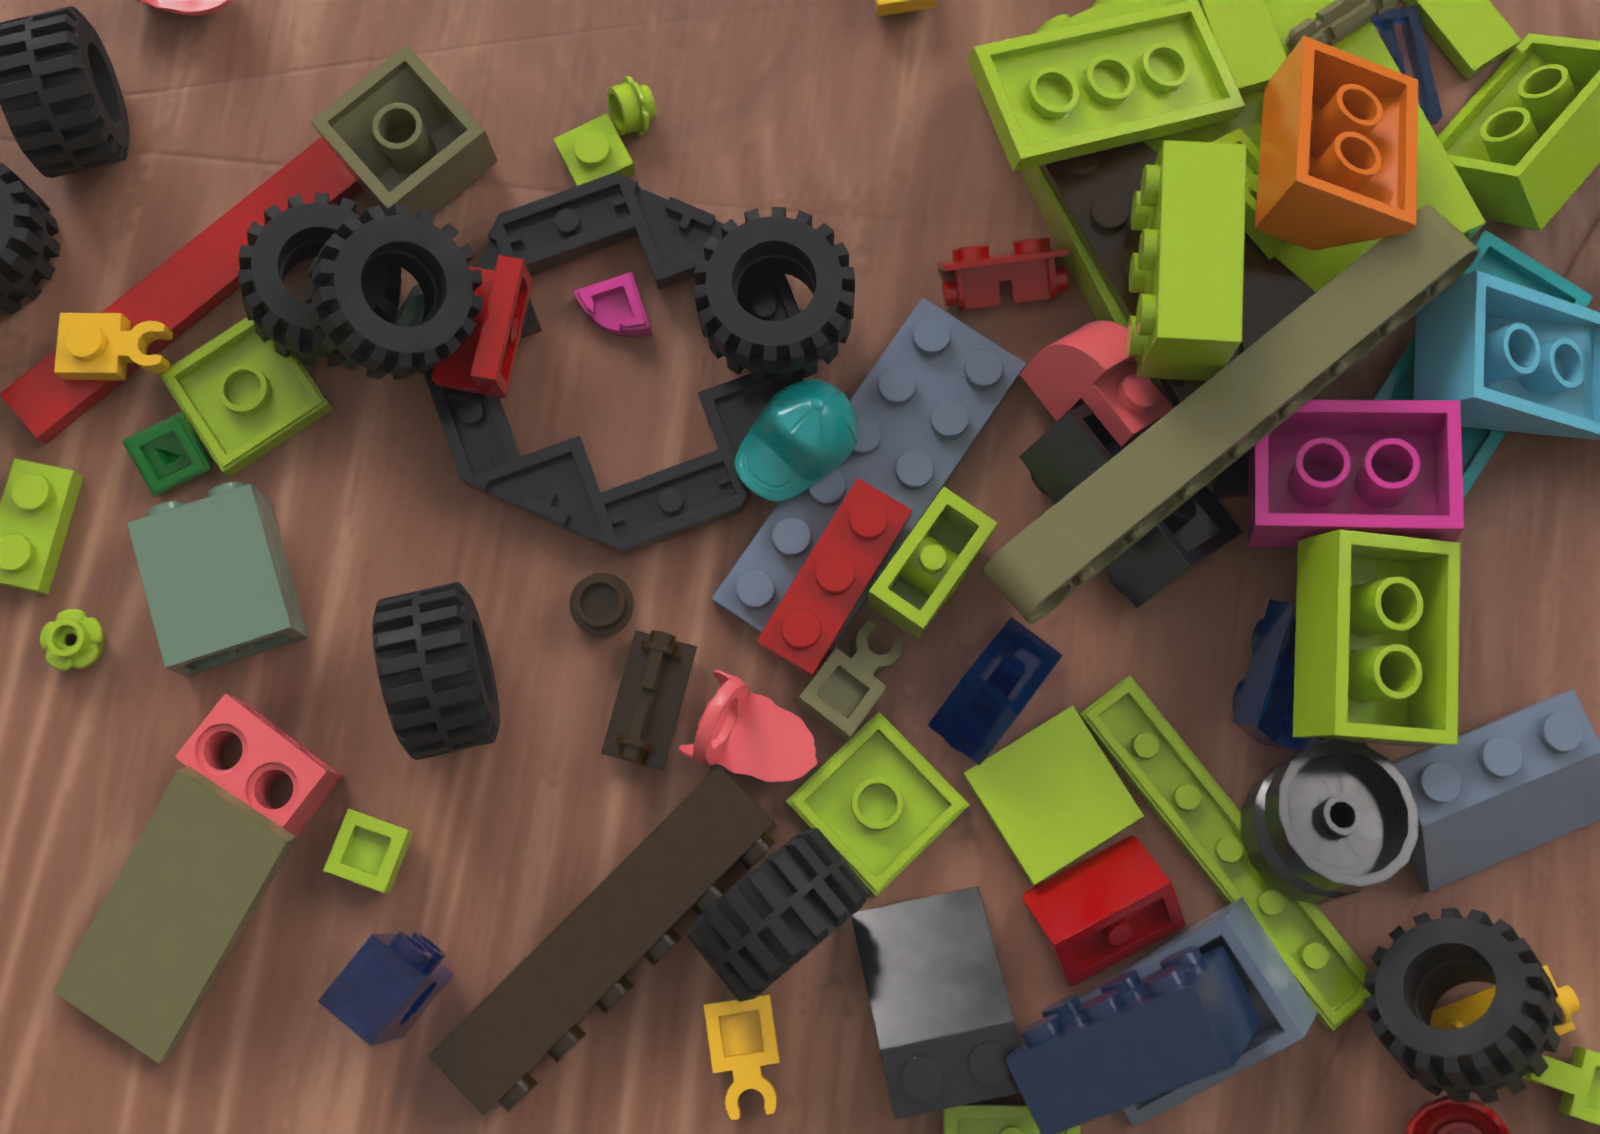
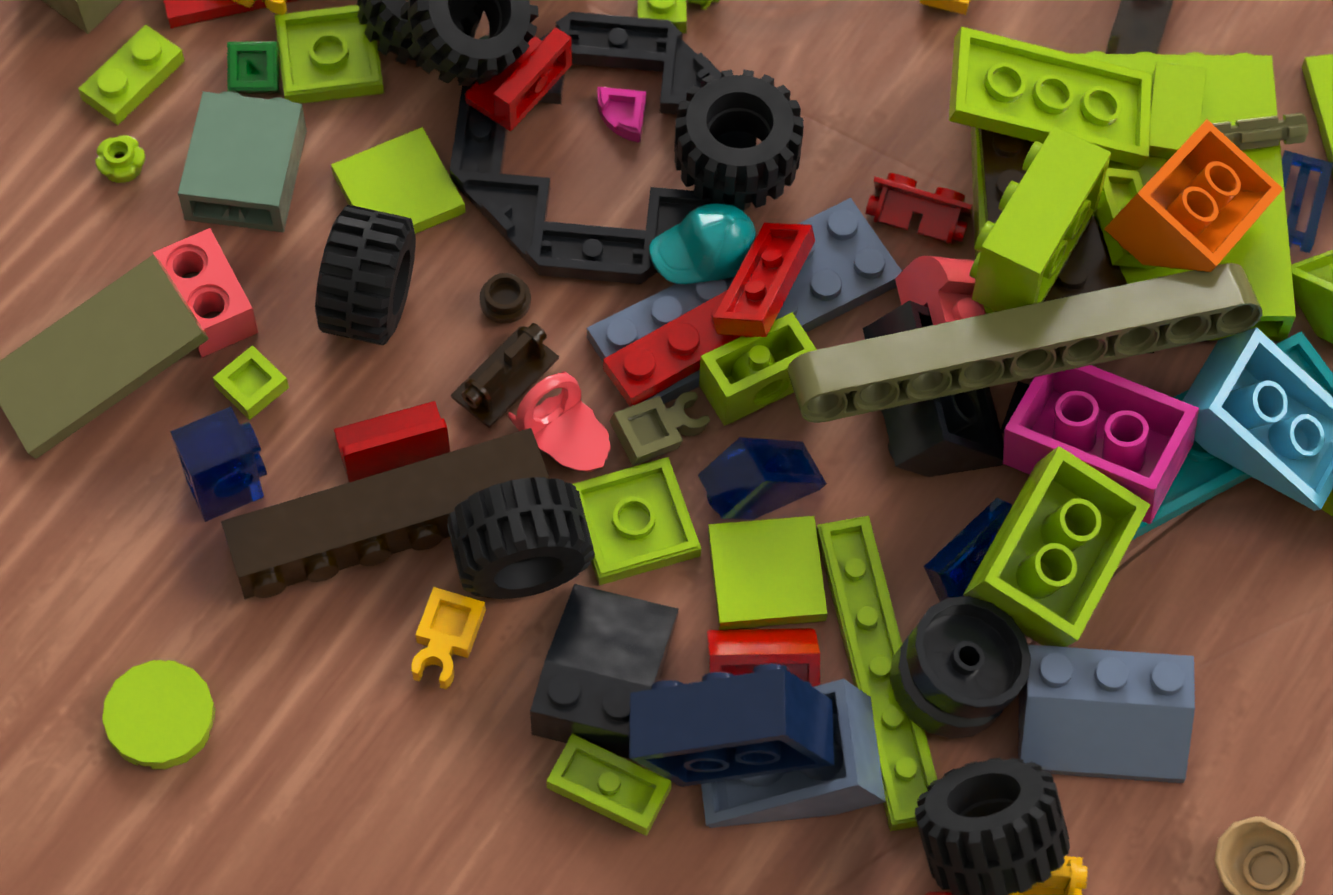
camera: 20 degrees right, 15 degrees down
none -> lime tile [331,127,466,234]
none -> red panel [334,401,450,482]
none -> red plate [713,222,815,337]

